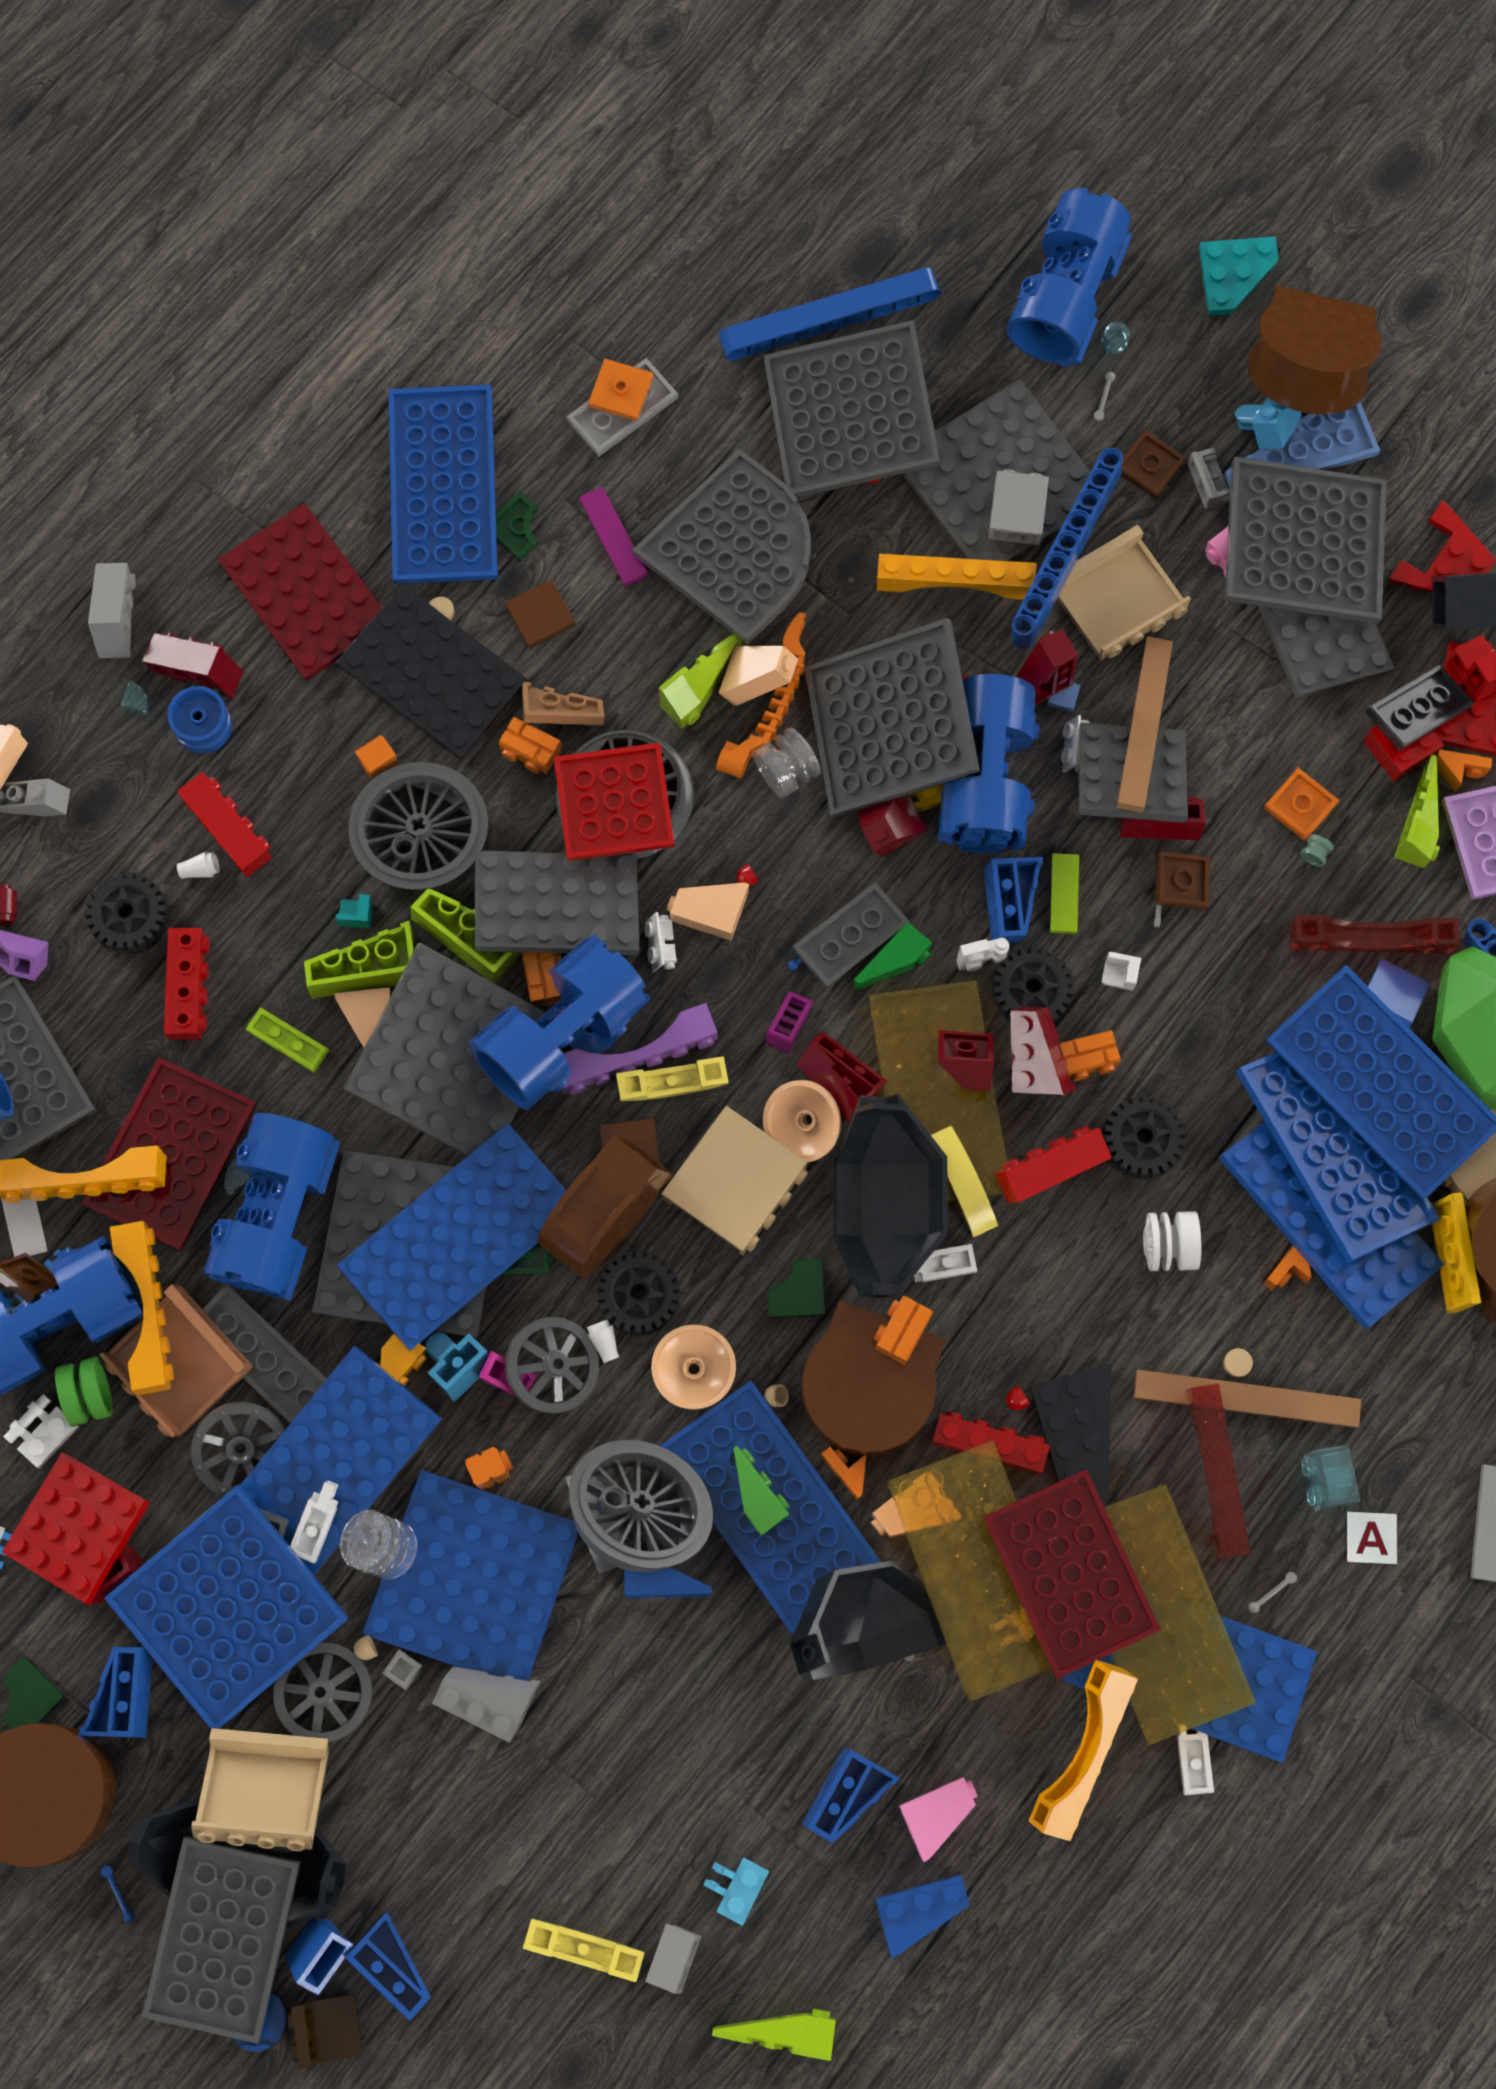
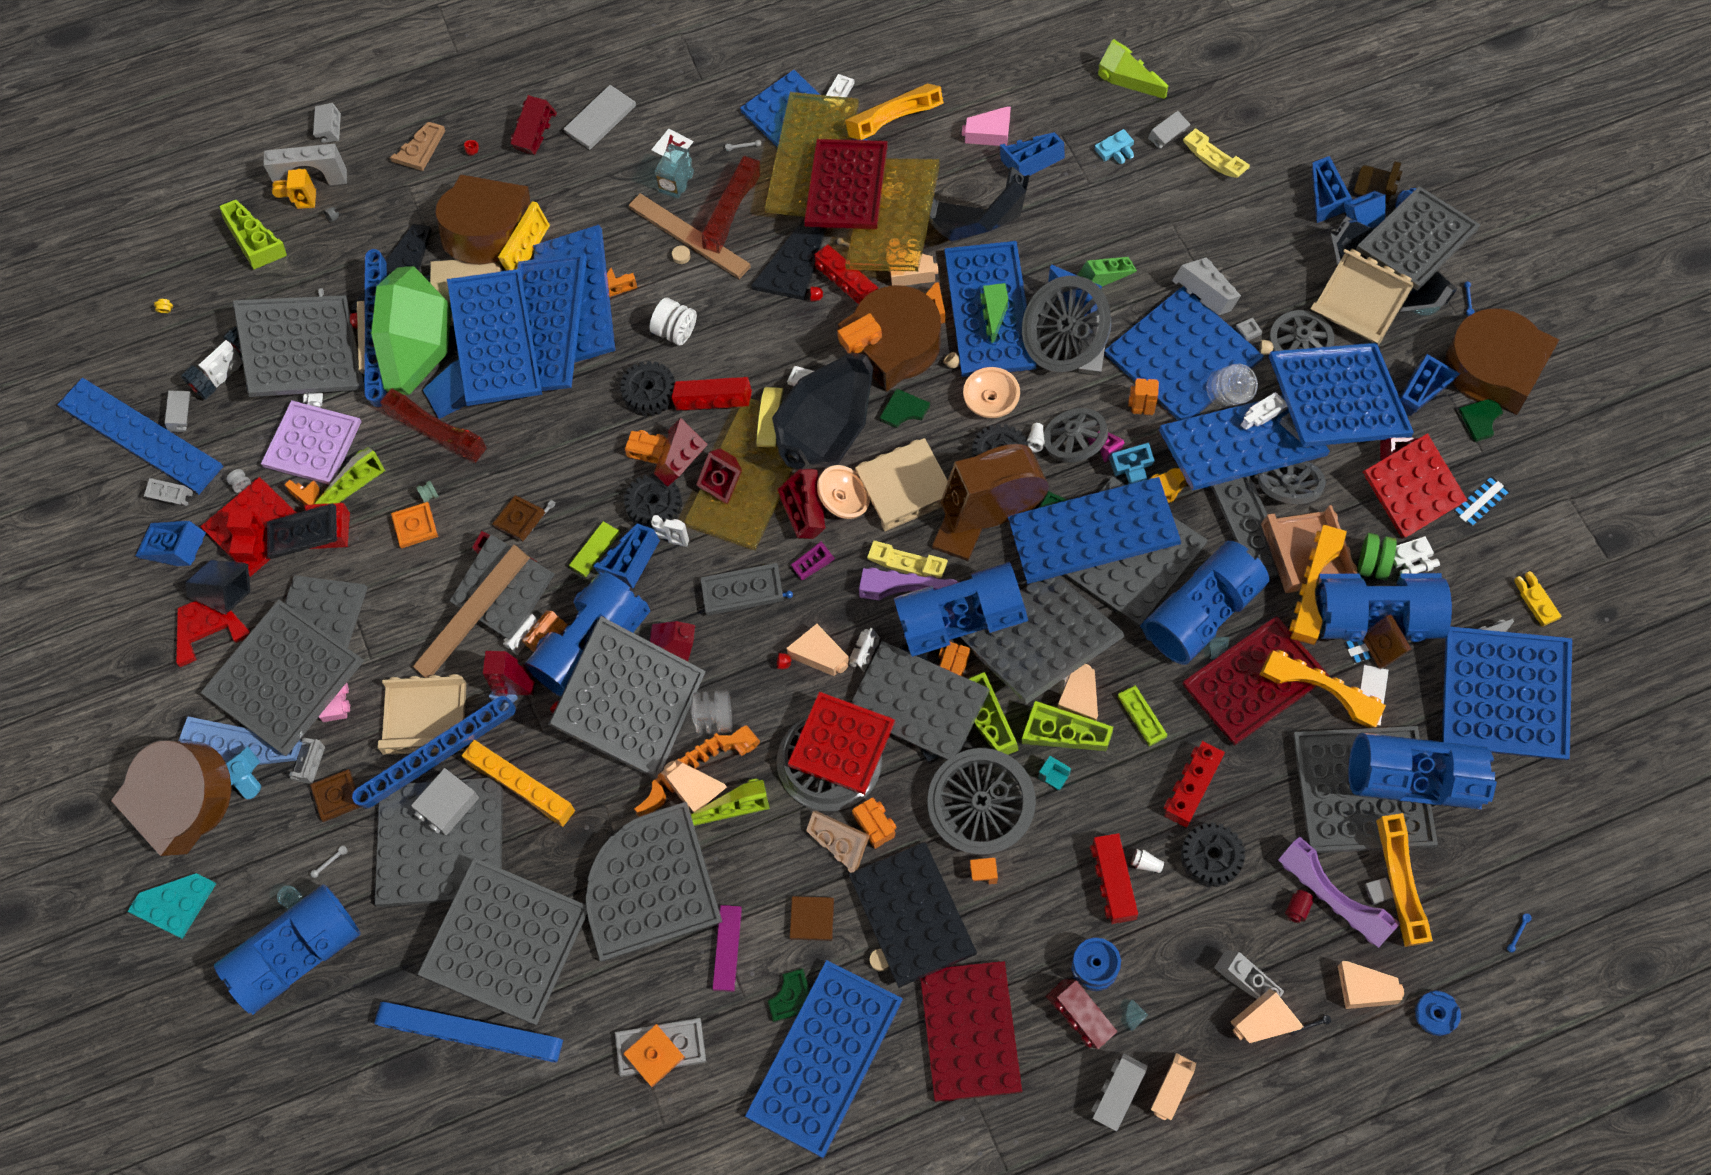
camera: 145 degrees left, 10 degrees down
green slope [853,922,932,990] -> none
blue wedge [875,1874,970,1959] -> none
white panel [1101,952,1141,991] -> none
none -> orange brick [522,611,568,652]
none -> bright green slope [1077,257,1137,286]
none -> light nougat slope [1151,1053,1196,1120]

